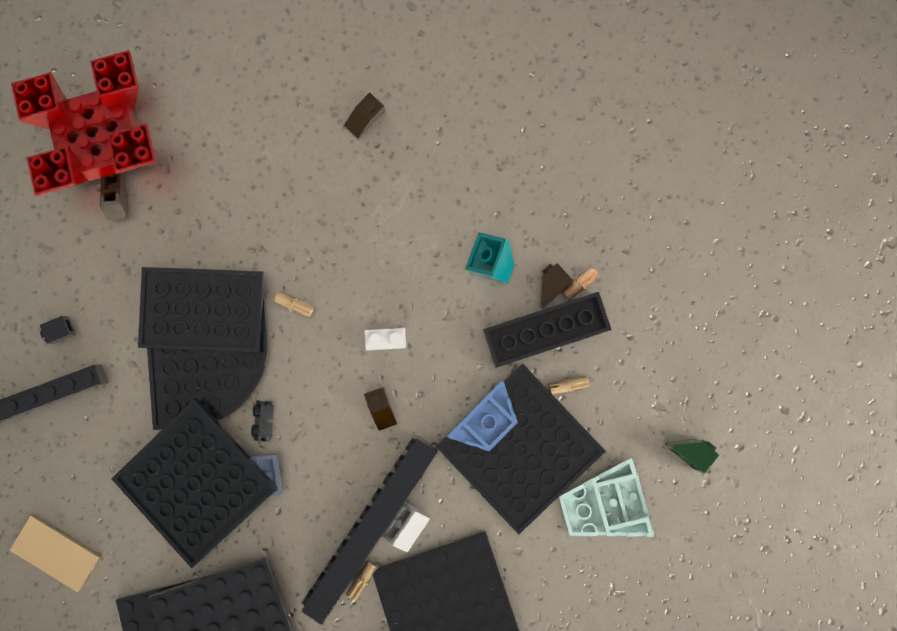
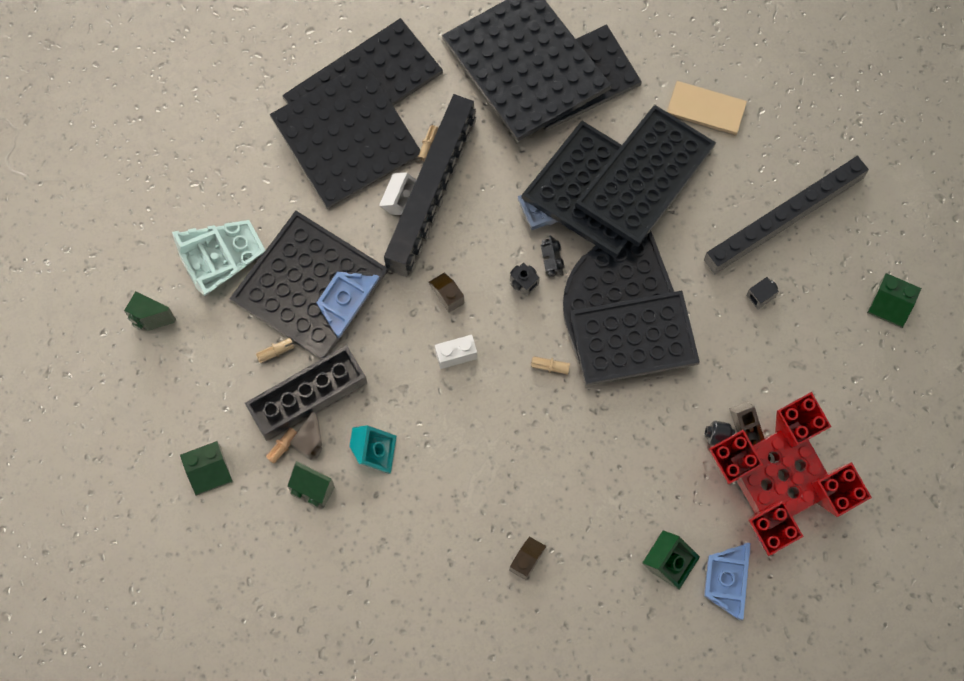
camera: 170 degrees right, 15 degrees down
none -> dark green slope [180,441,233,496]
none -> dark green slope [287,461,335,508]
none -> black brick [510,262,540,296]
none -> black plate [575,104,716,247]
none -> dark green slope [642,530,700,590]
none -> black head [704,421,735,446]
none -> medium blue wing [704,543,751,621]

